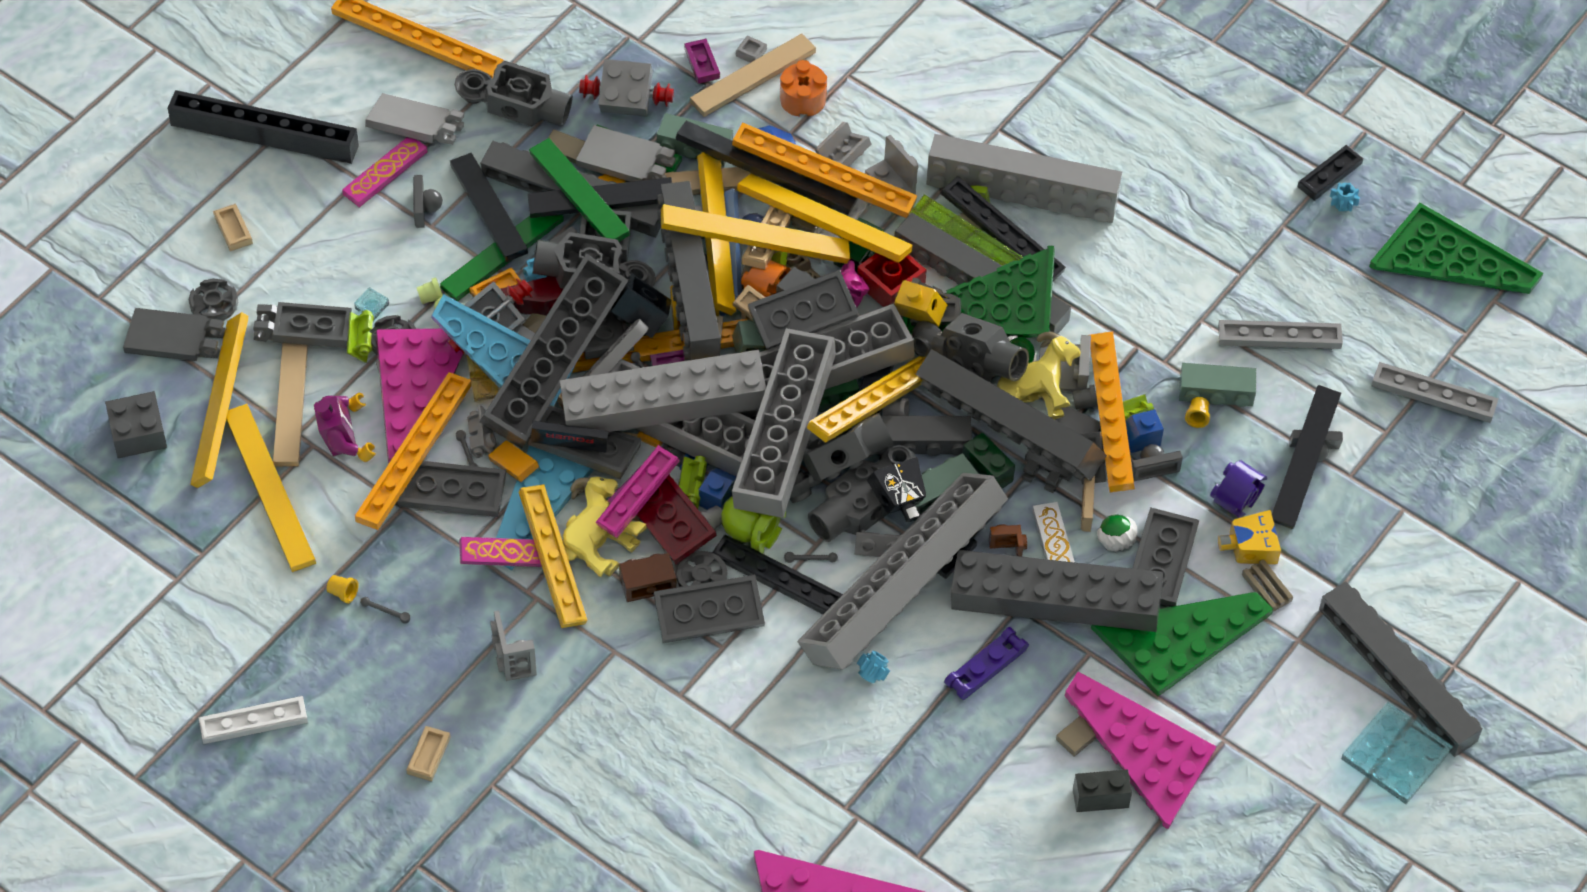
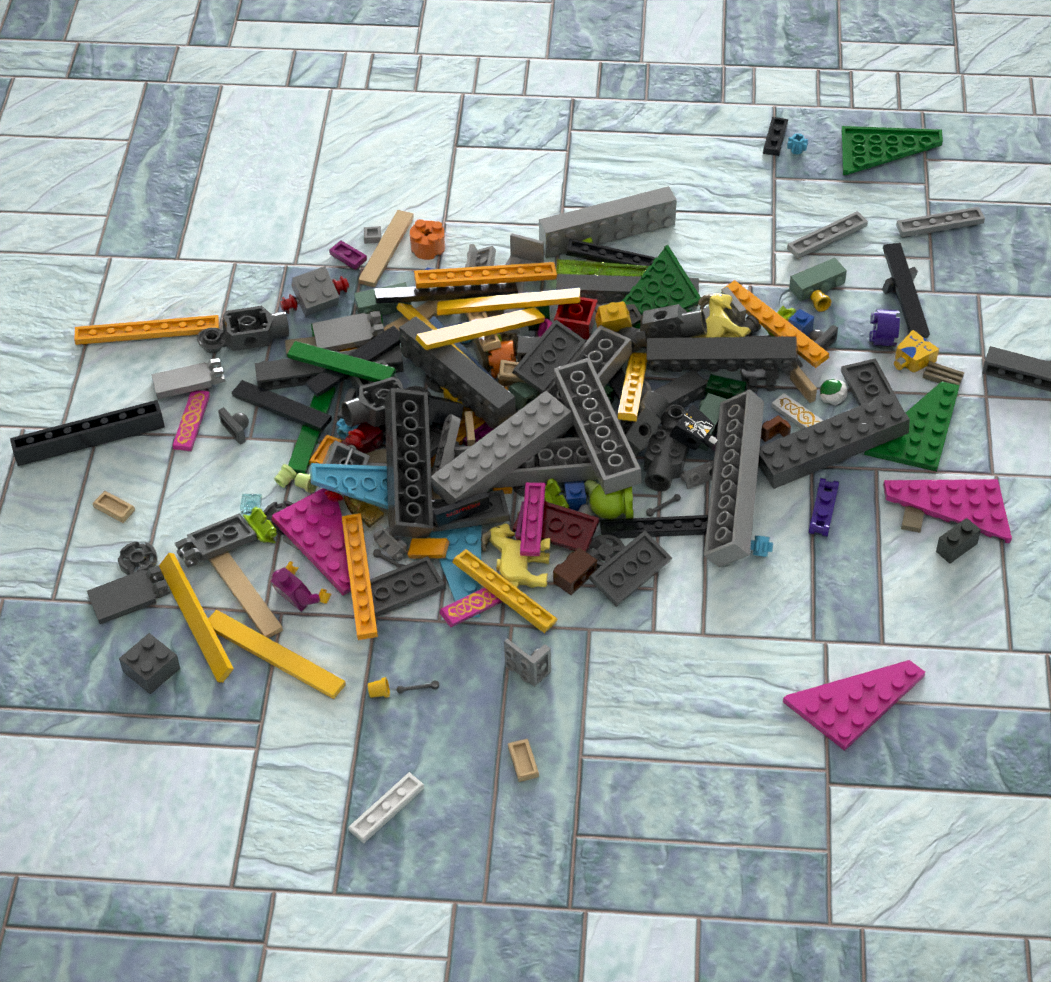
camera: 30 degrees left, 5 degrees down
none -> tan tile [465,411,475,446]

